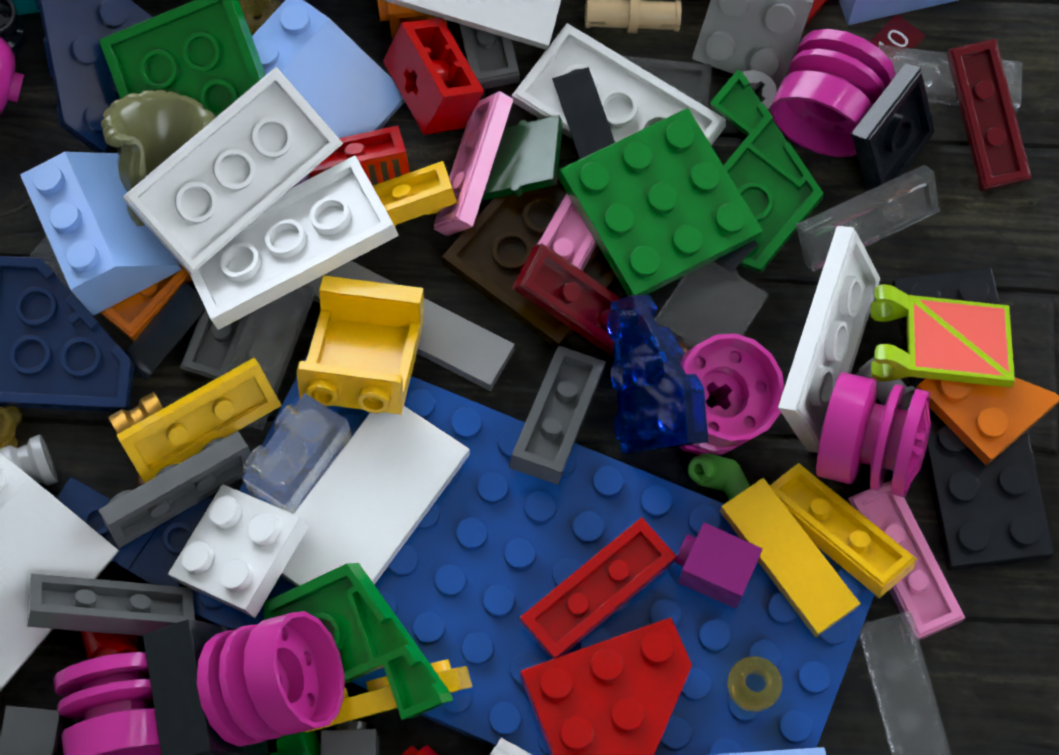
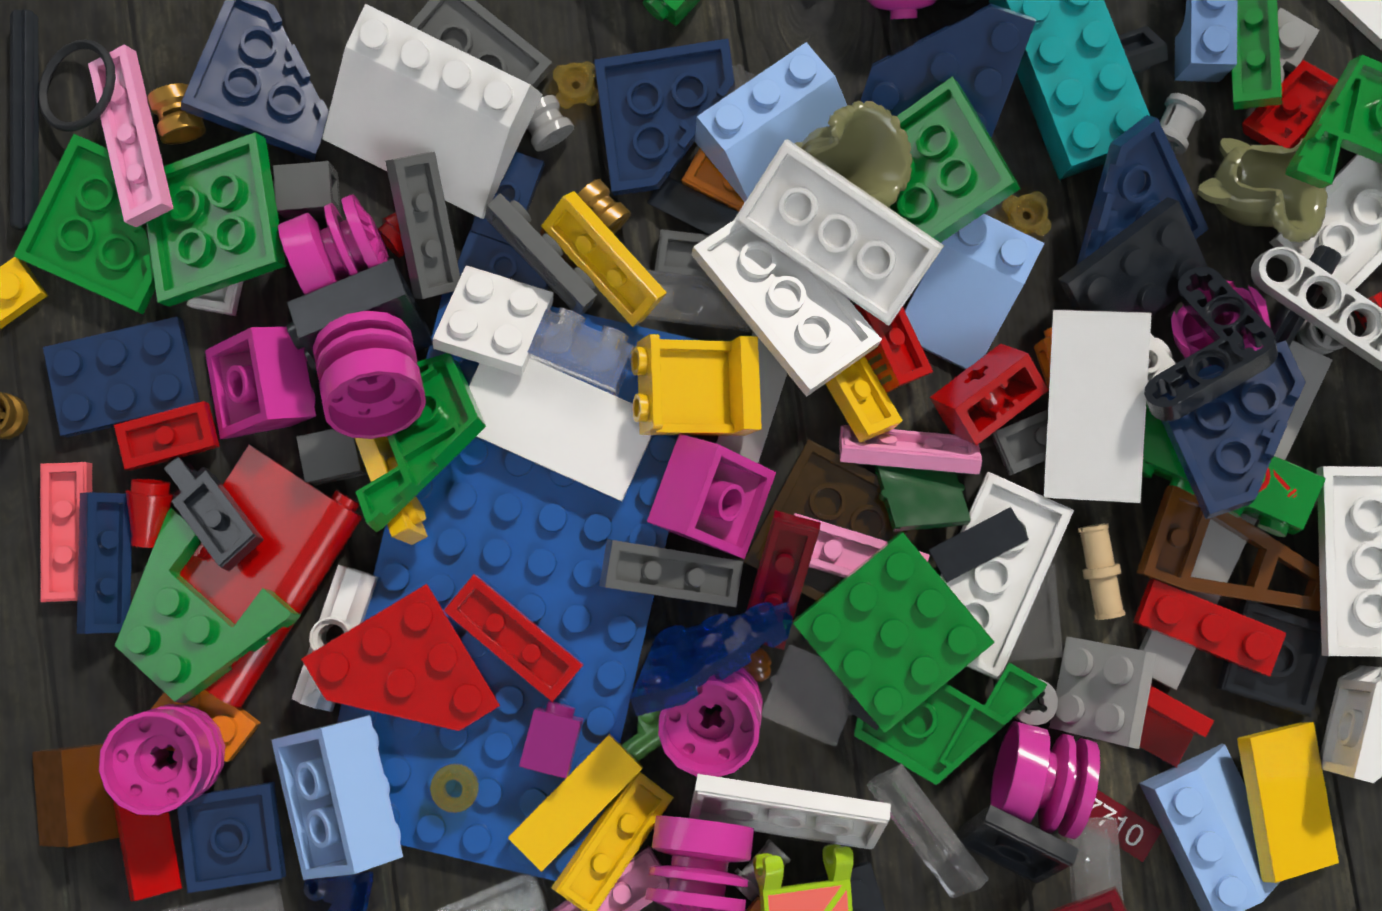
camera: 80 degrees right, 15 degrees up
none -> dark pink slope [647,434,776,559]

